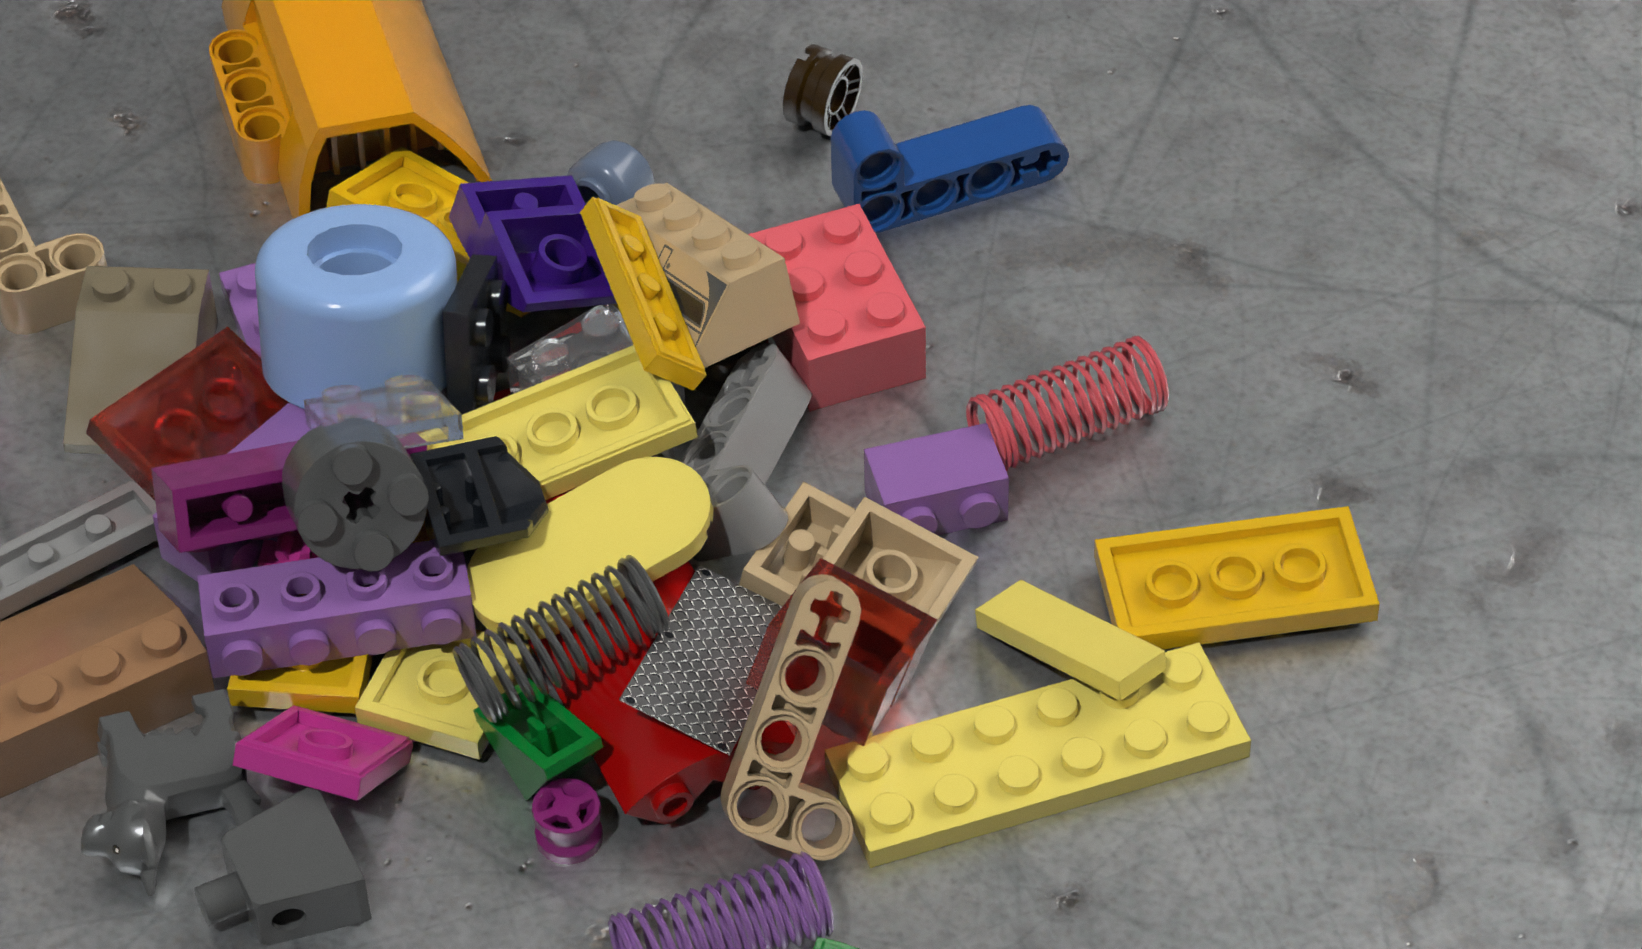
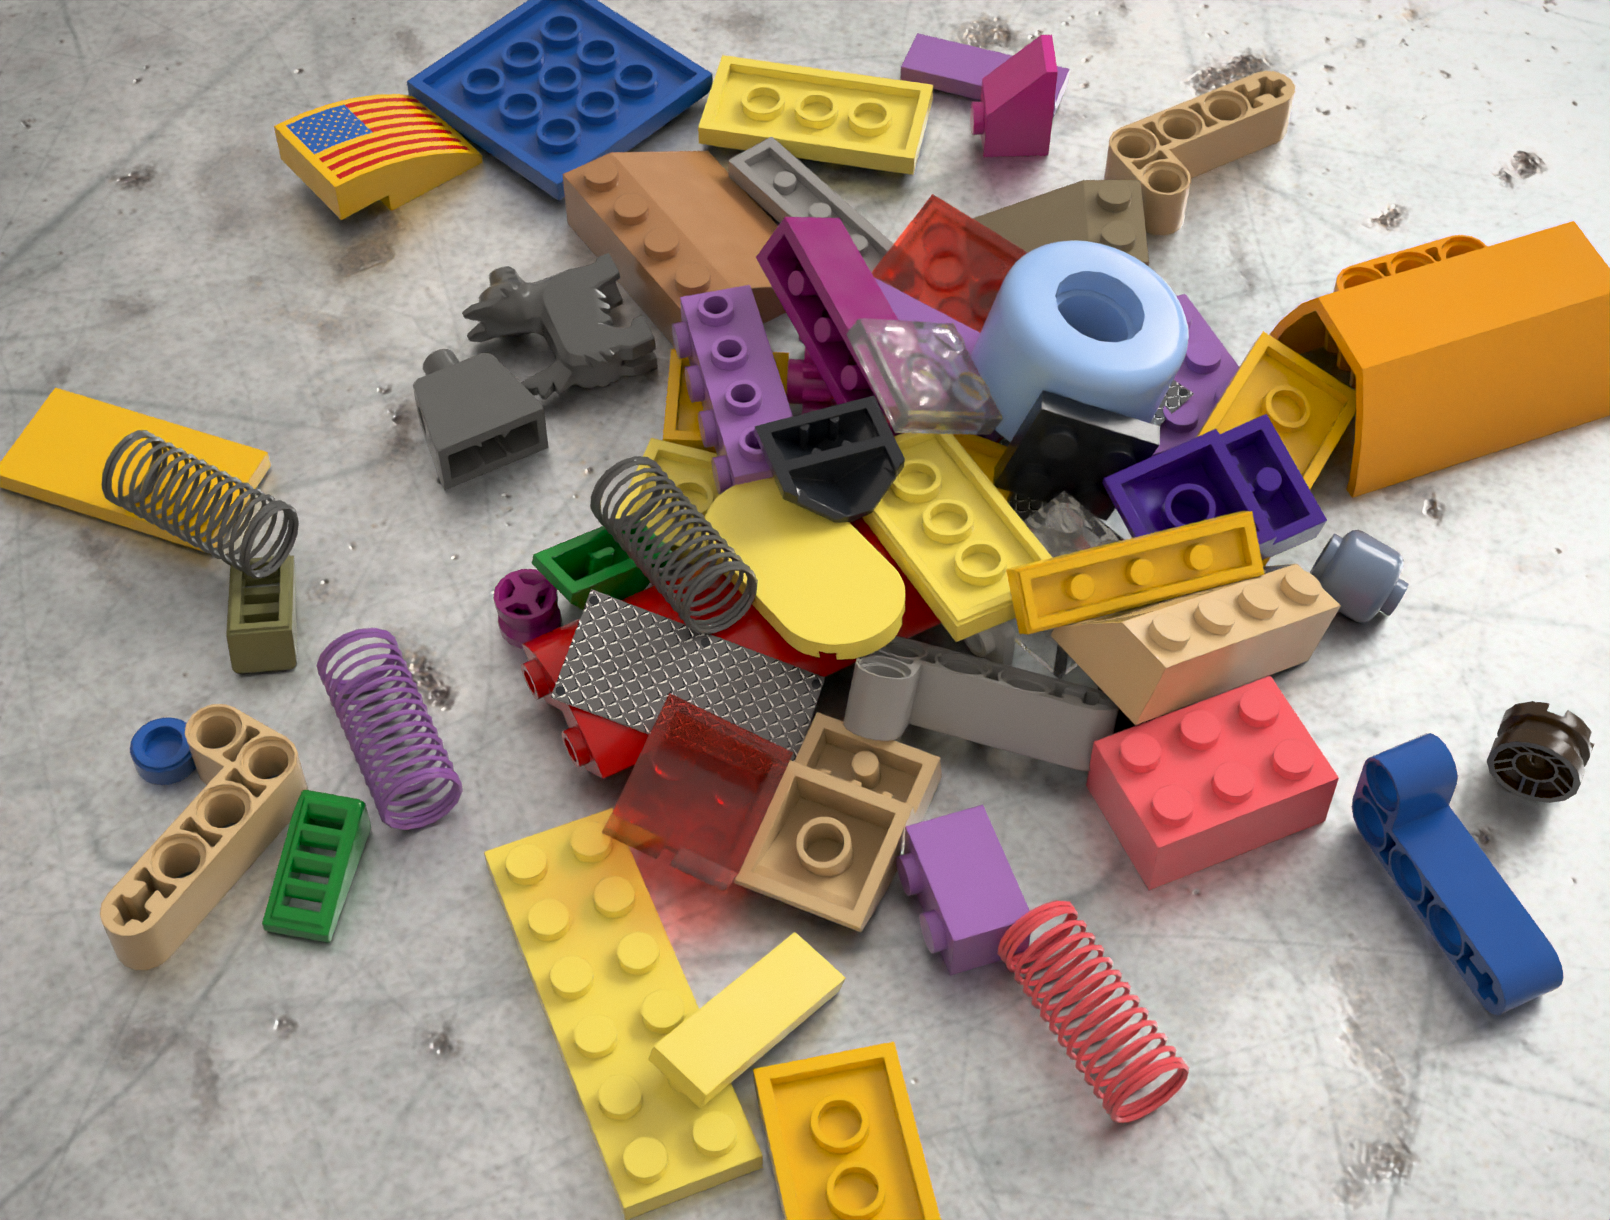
camera: 85 degrees right, 5 degrees up
dark pink tile [233,705,414,801] -> none
dark grey brick [282,418,429,571] -> none
tan beam [720,574,861,861] -> none

